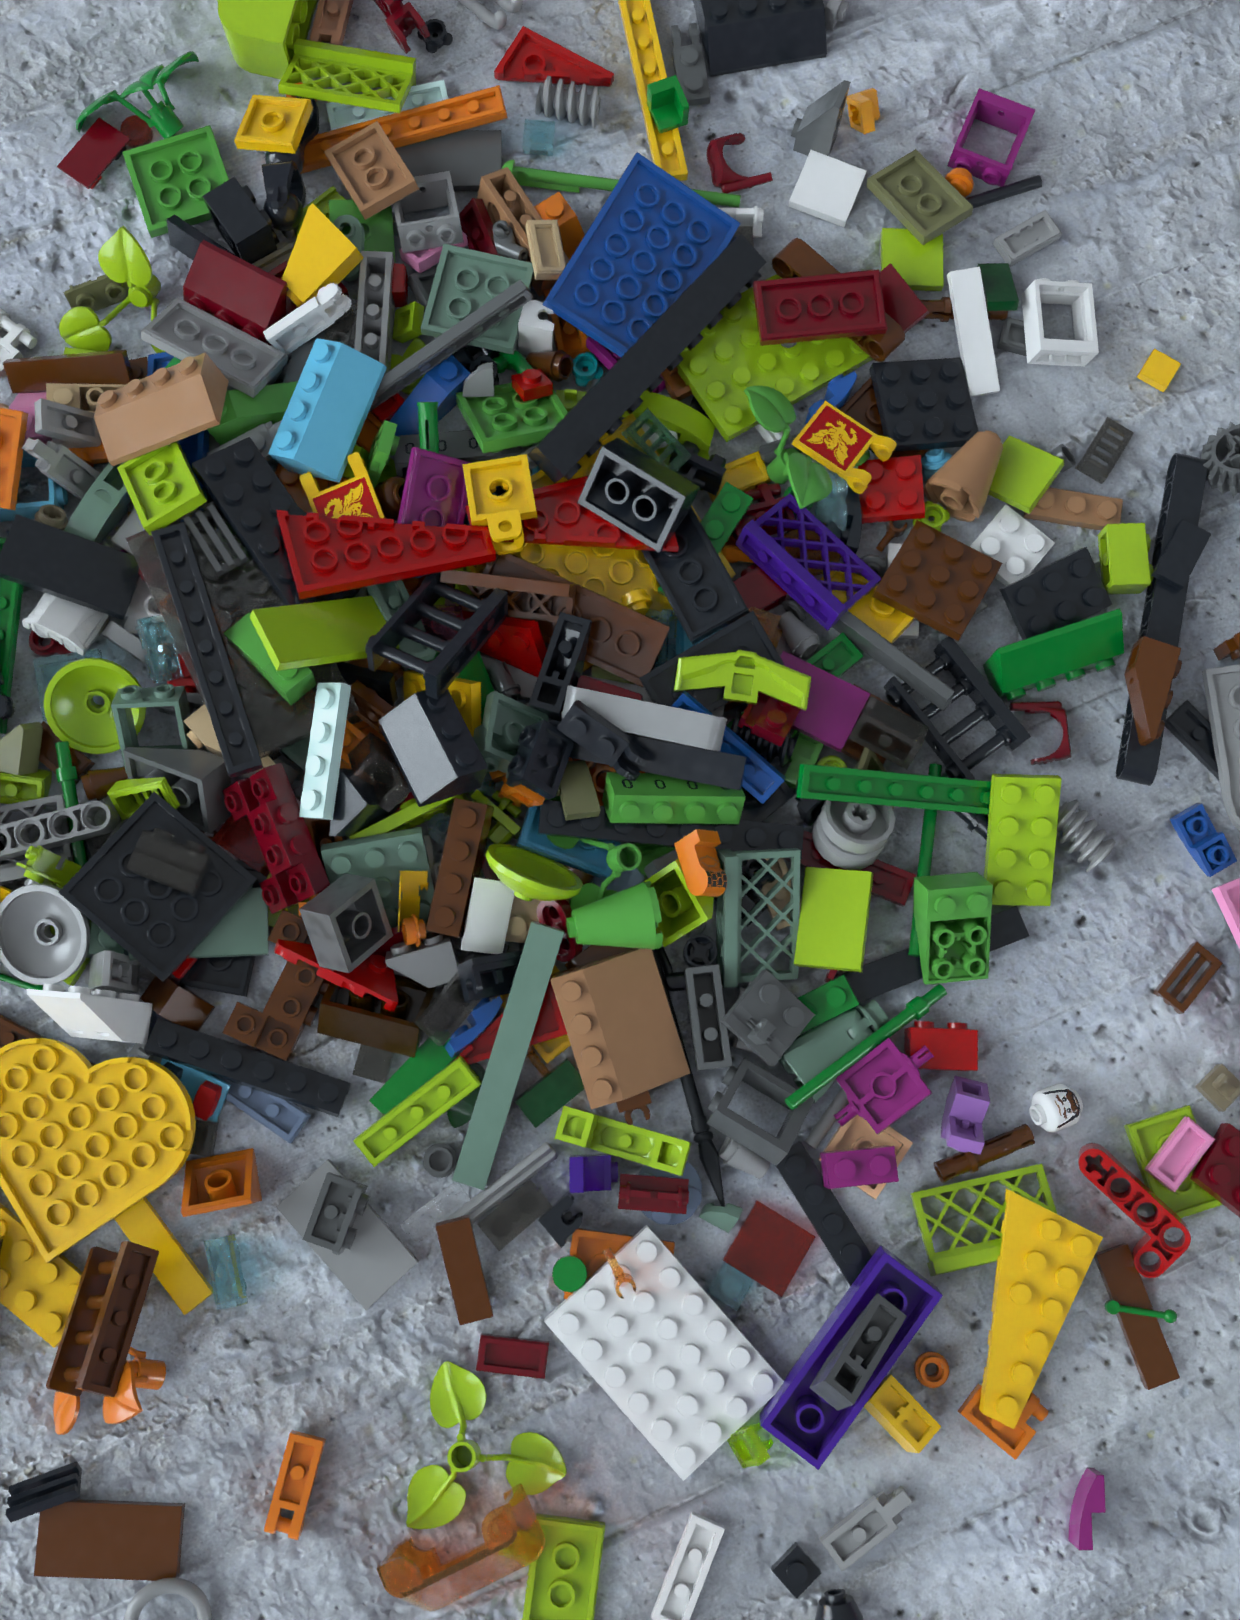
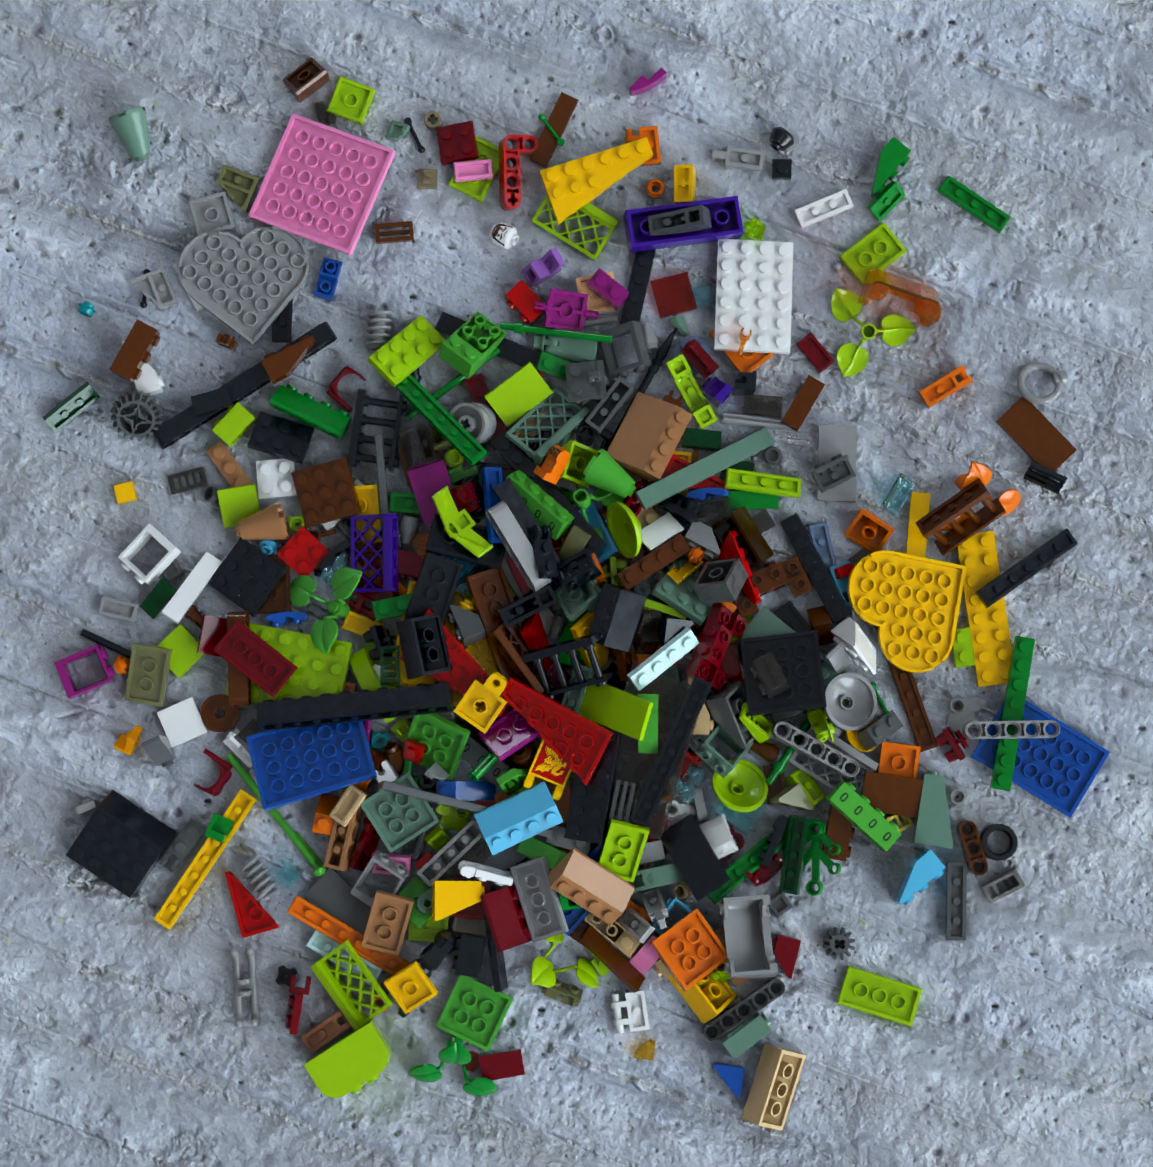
camera: 135 degrees left, 5 degrees up
dark grey arm [492,220,528,261] -> none
green tile [552,1255,587,1292] -> none
flag [791,401,897,494] -> none
reddish brown pin [933,1124,1035,1183] -> none
none -> reddish brown plate [200,694,240,732]
none -> dark grey slope [447,605,486,647]

